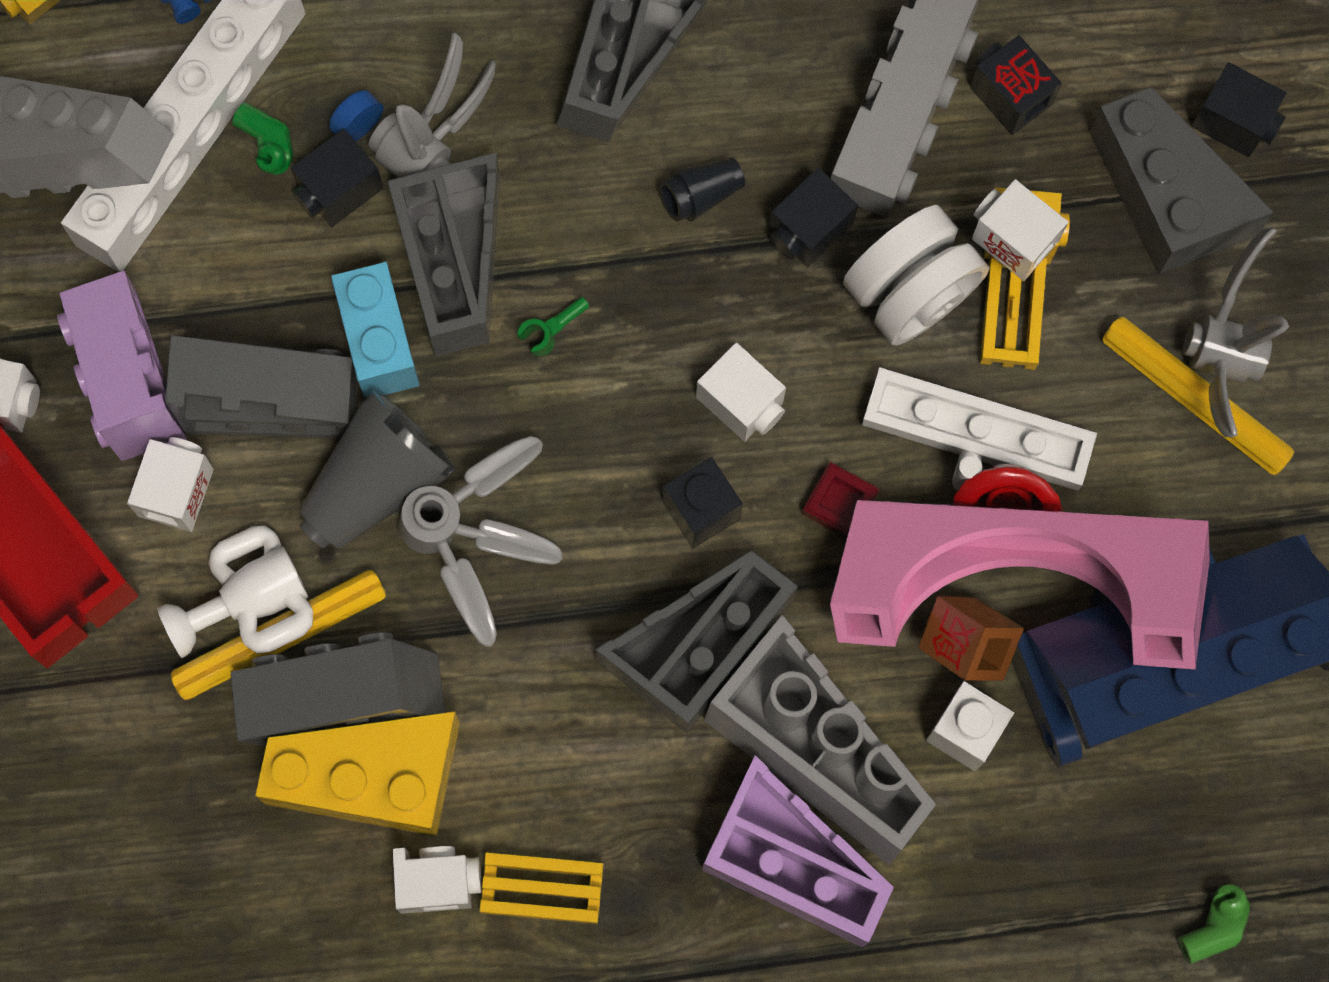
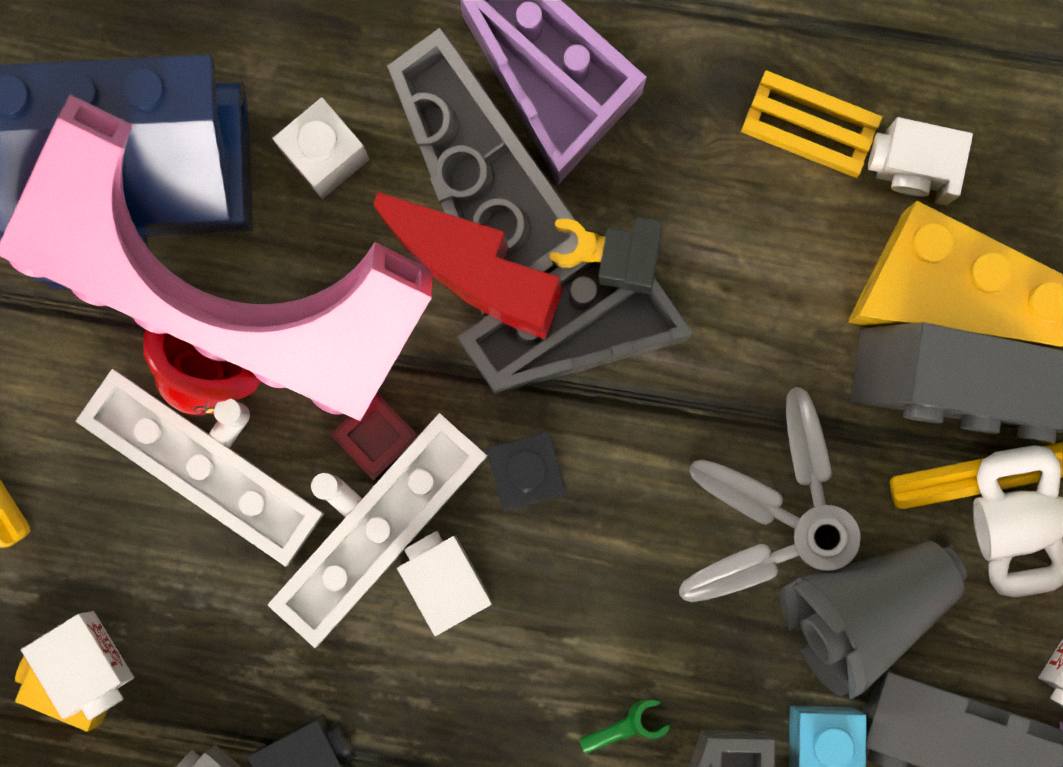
camera: 160 degrees left, 10 degrees up
white wheel [843,205,990,346] -> none
dark orange brick [918,596,1024,681] -> none
yellow tile [980,255,1047,370] -> none
none -> white plate [268,413,488,648]
none -> red slope [373,192,562,340]
none -> pearl dark grey piece [549,217,663,295]

